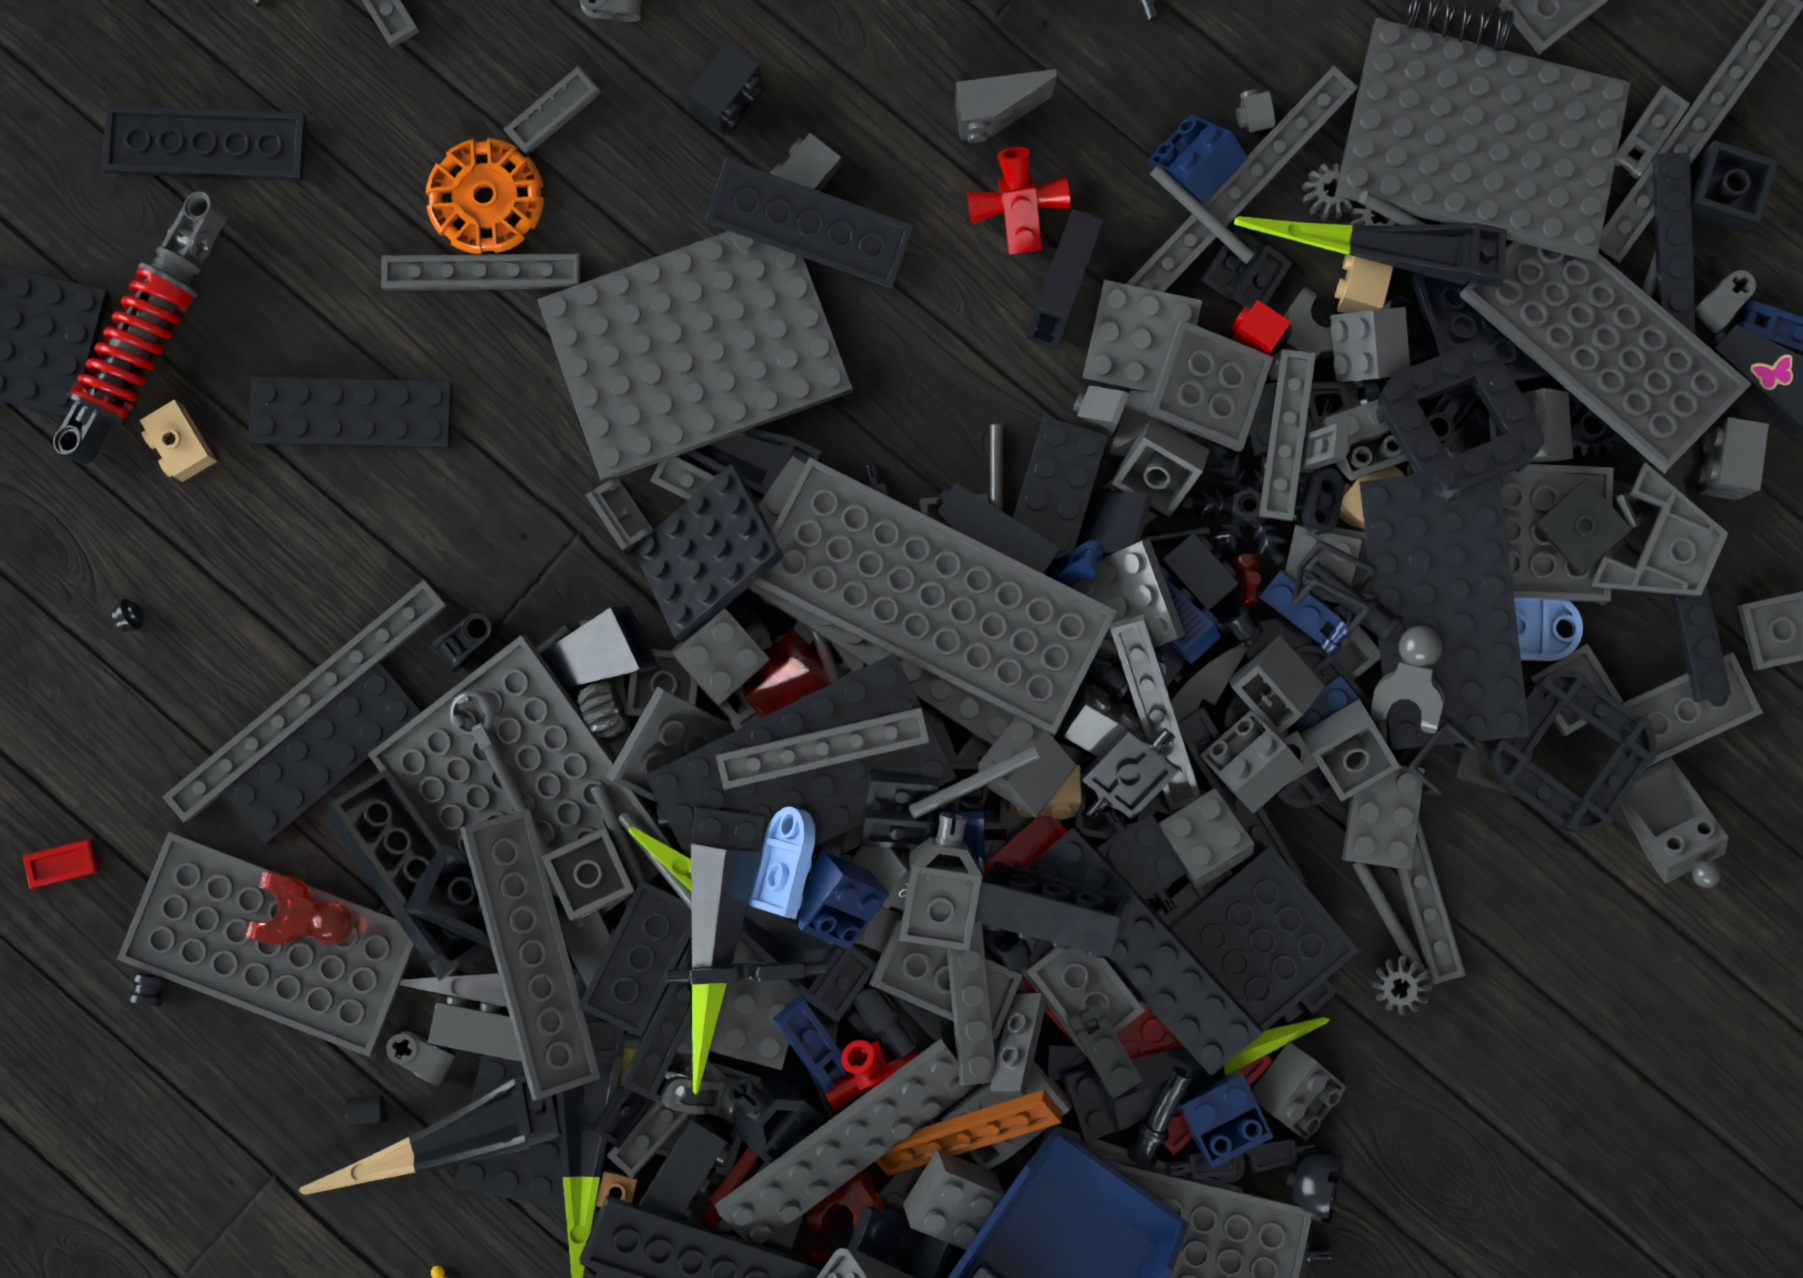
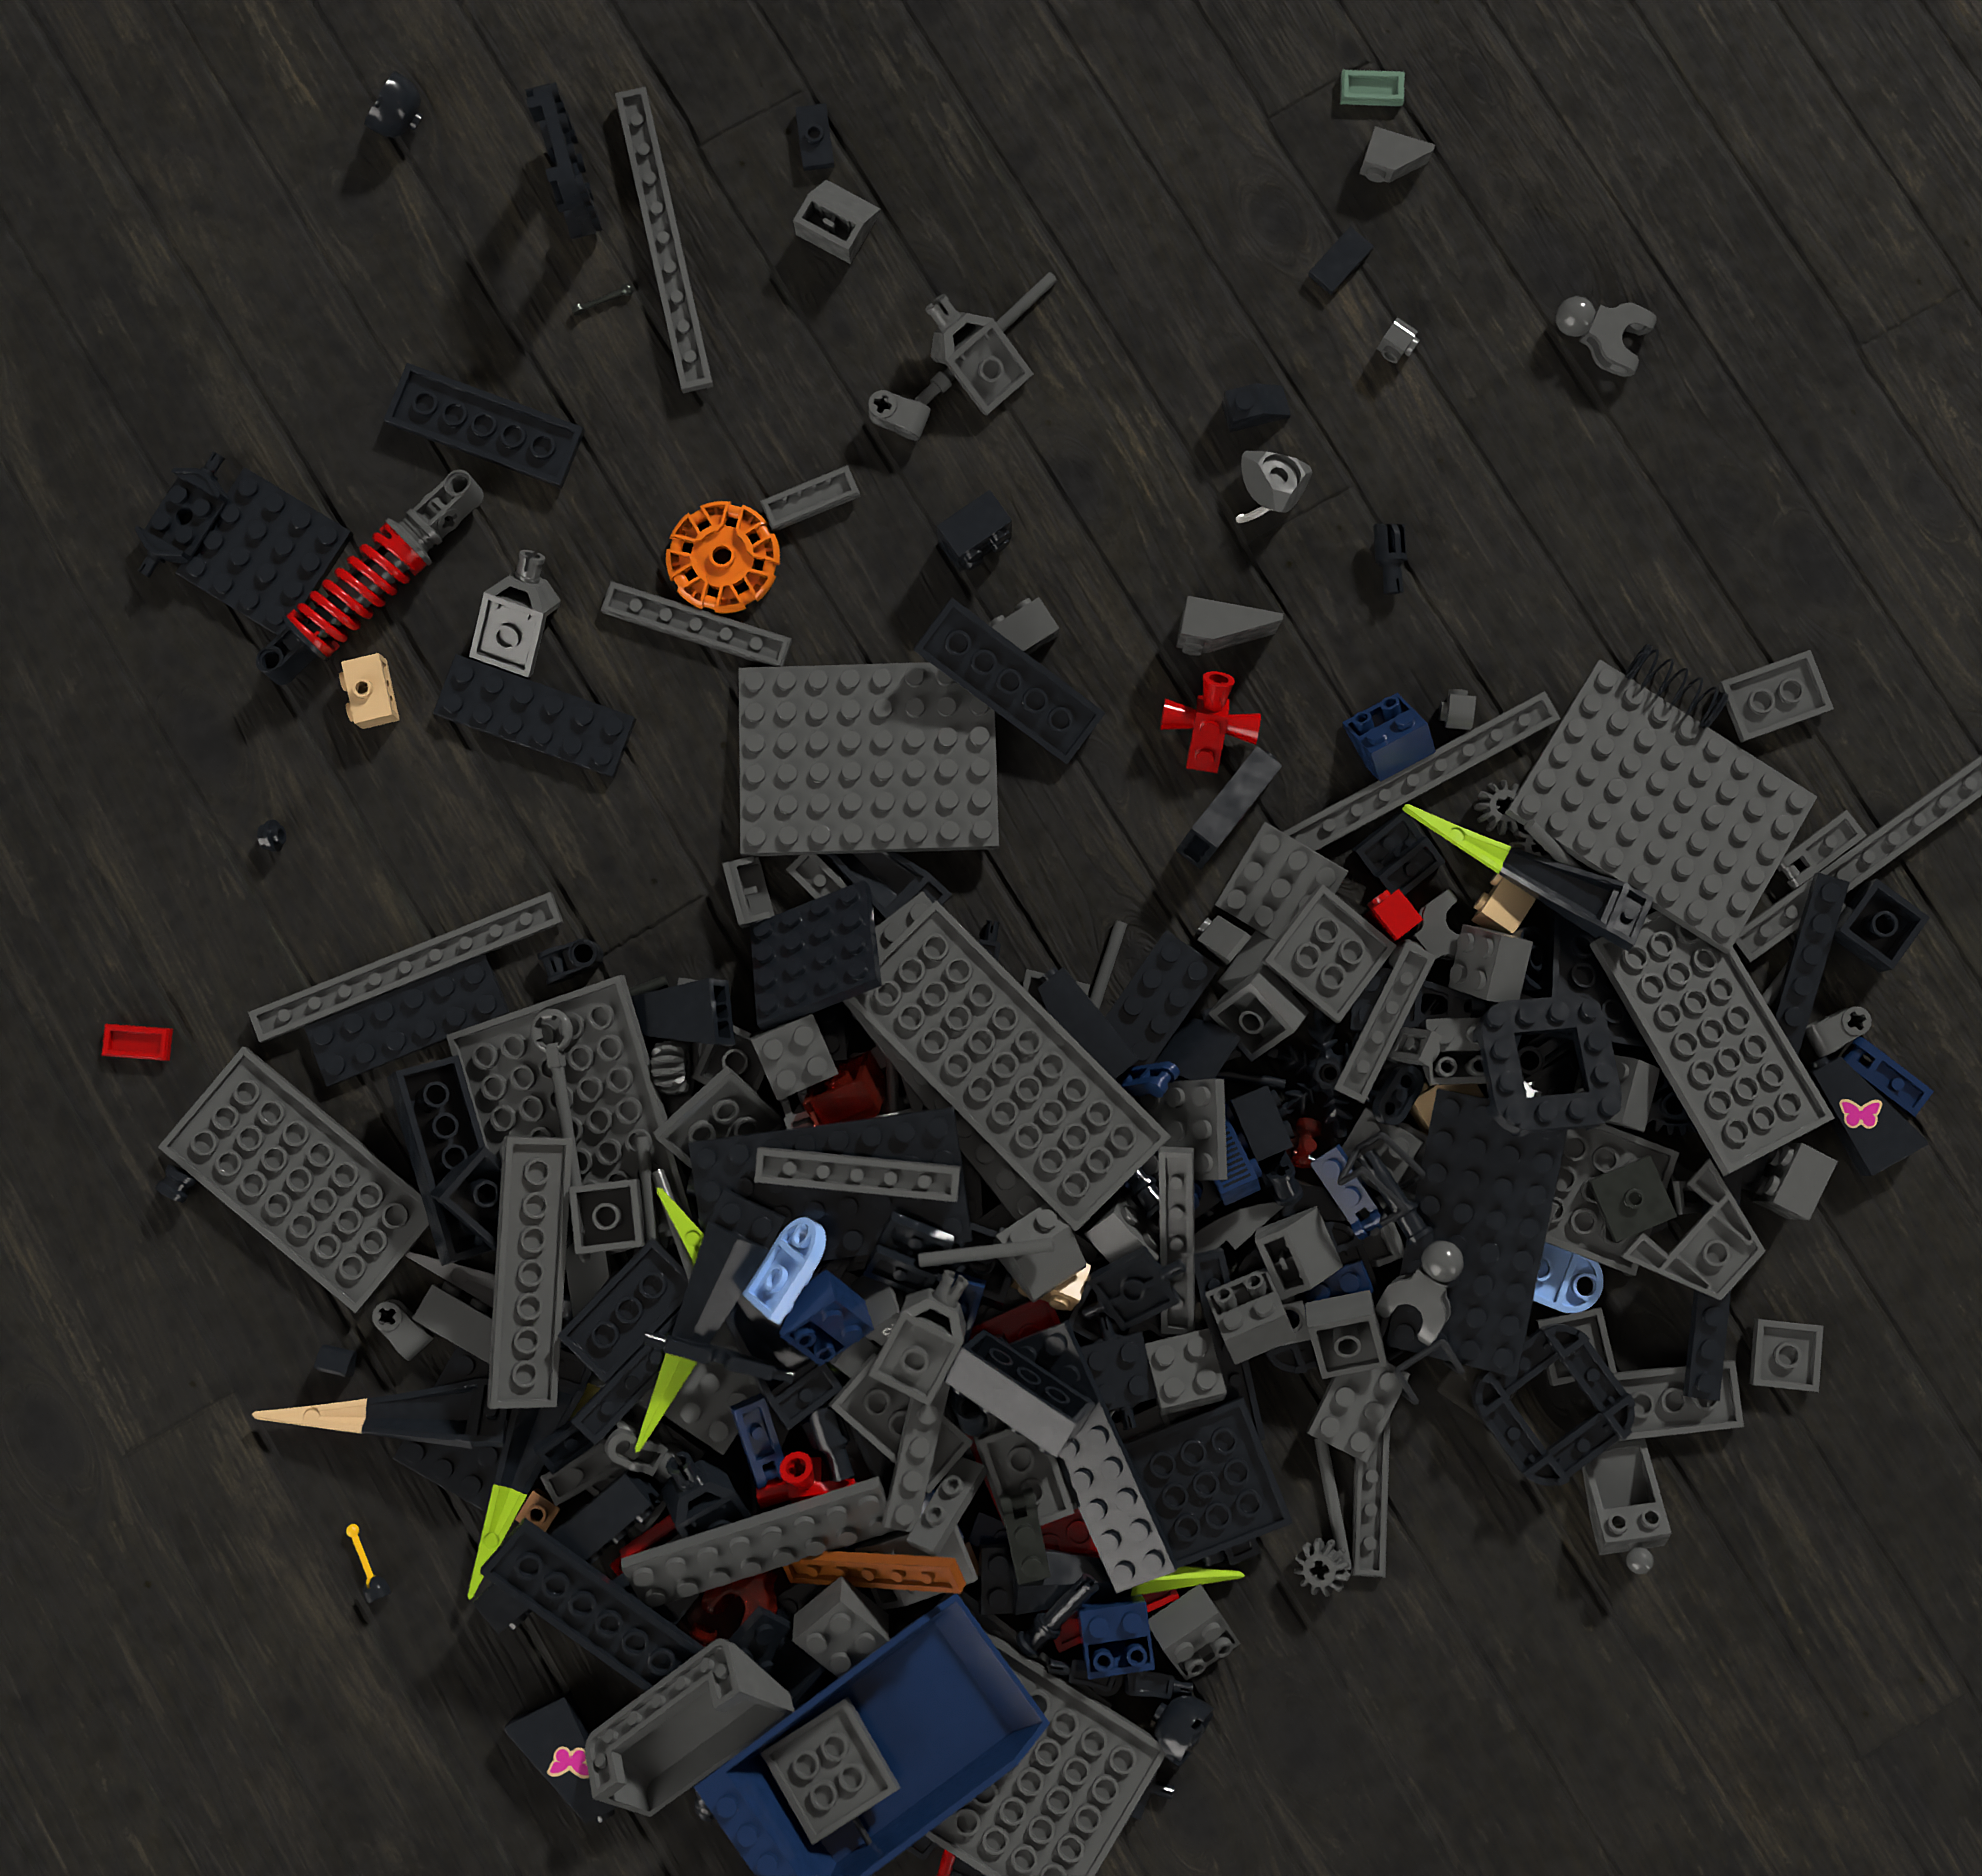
camera: 20 degrees right, 0 degrees up
clear red piece [243,872,353,945] -> none
dark grey bar [1150,165,1256,264] -> none
none -> dark grey plate [469,550,561,678]

